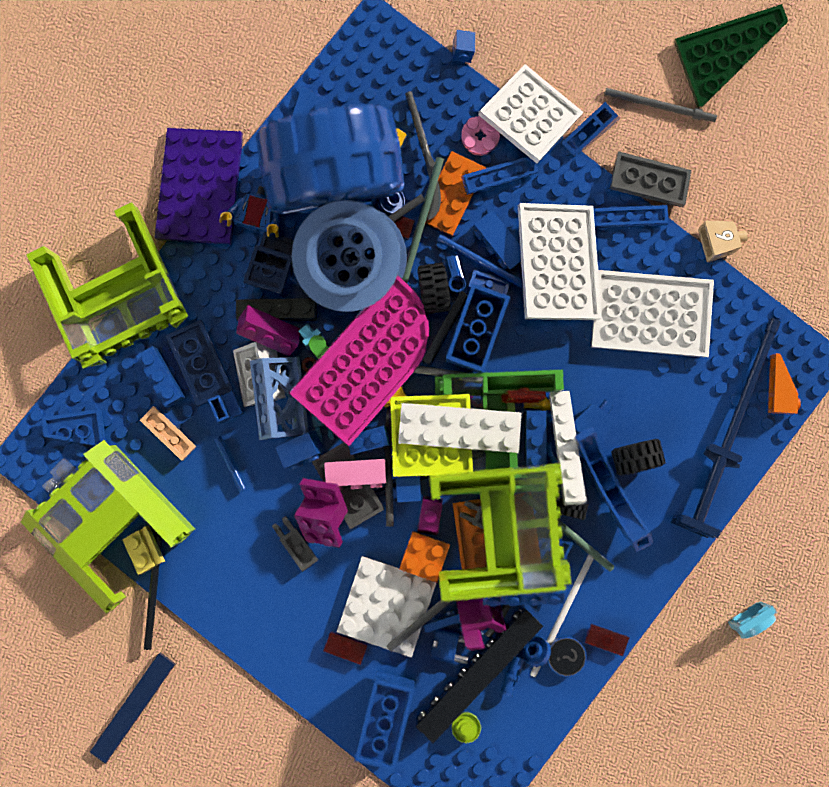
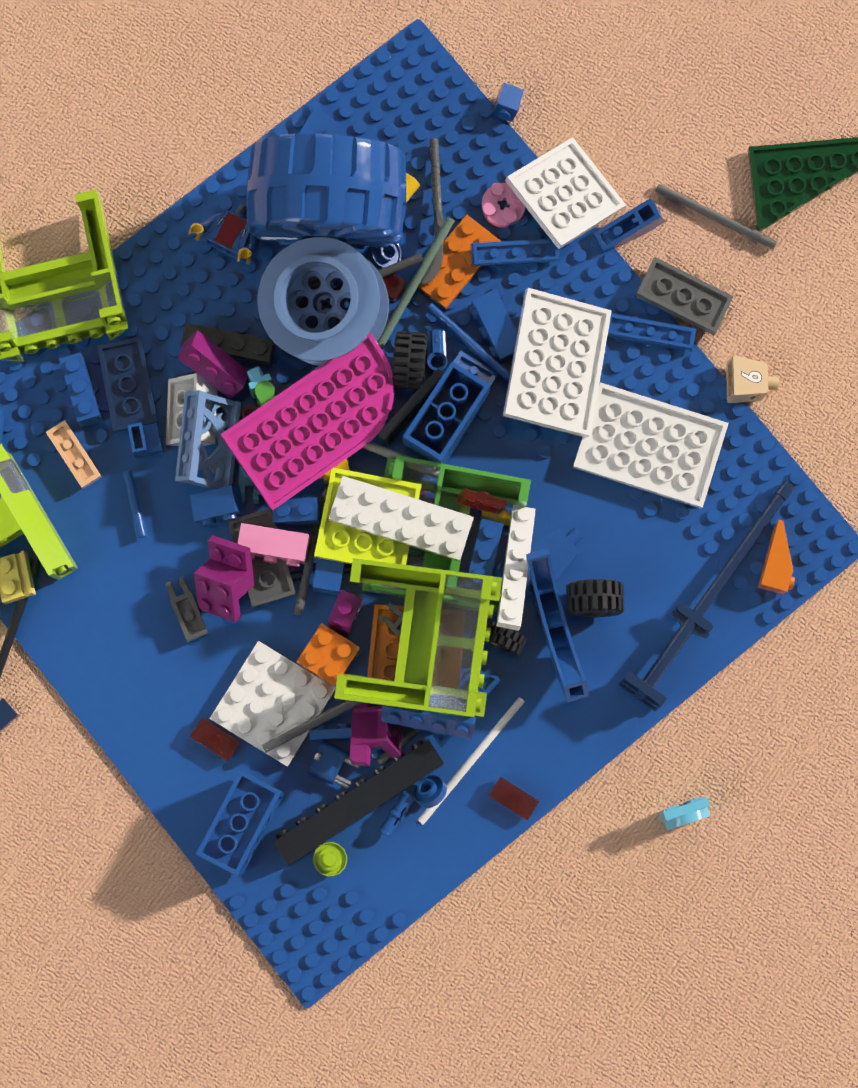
camera: 10 degrees right, 5 degrees down
dark purple plate [155,128,243,245] -> none
dark blue bracket [243,231,294,295] -> none
sand green piece [522,492,614,572] -> none
black tile [547,636,587,677] -> none

